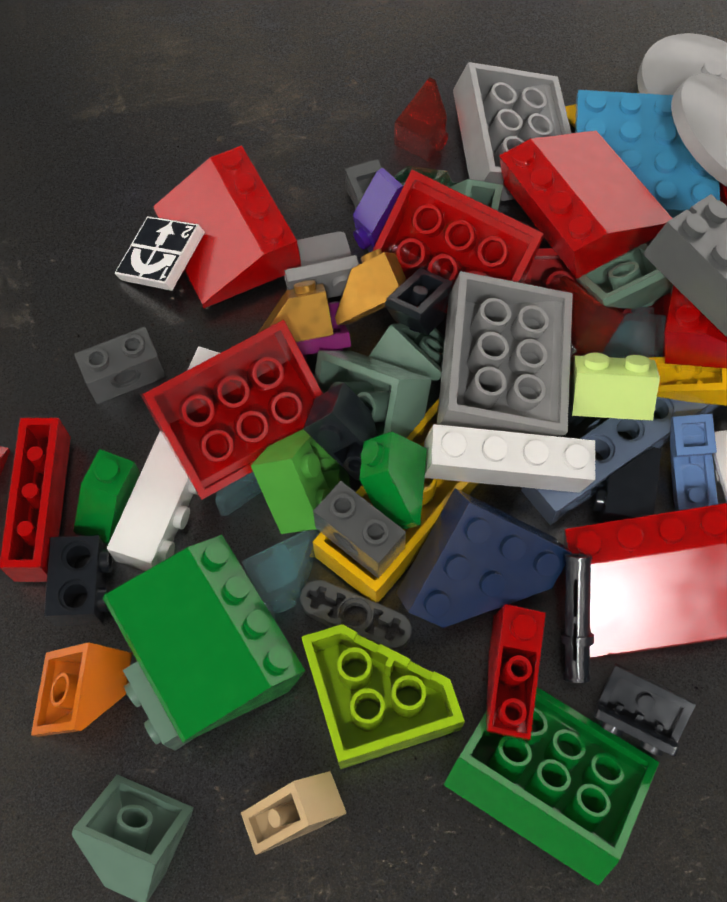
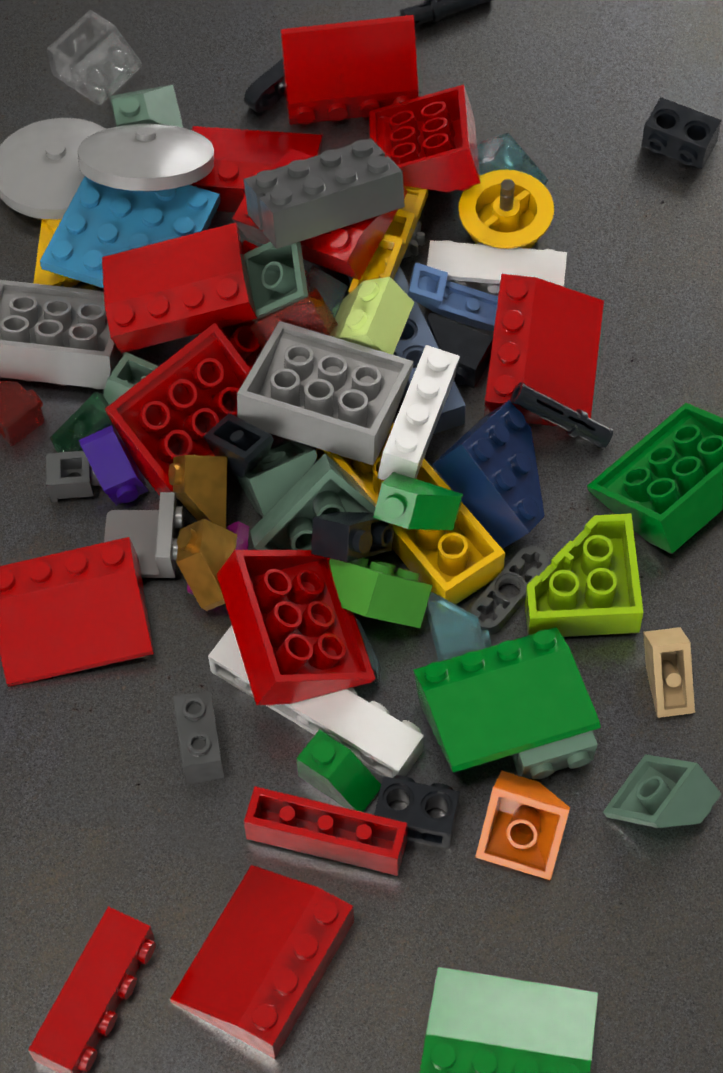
camera: 75 degrees left, 5 degrees down
tile [114,216,205,291] -> none
dark grey brick [313,481,406,579] -> none
red slope [486,604,546,740] -> none
black bracket [594,663,696,757] -> none

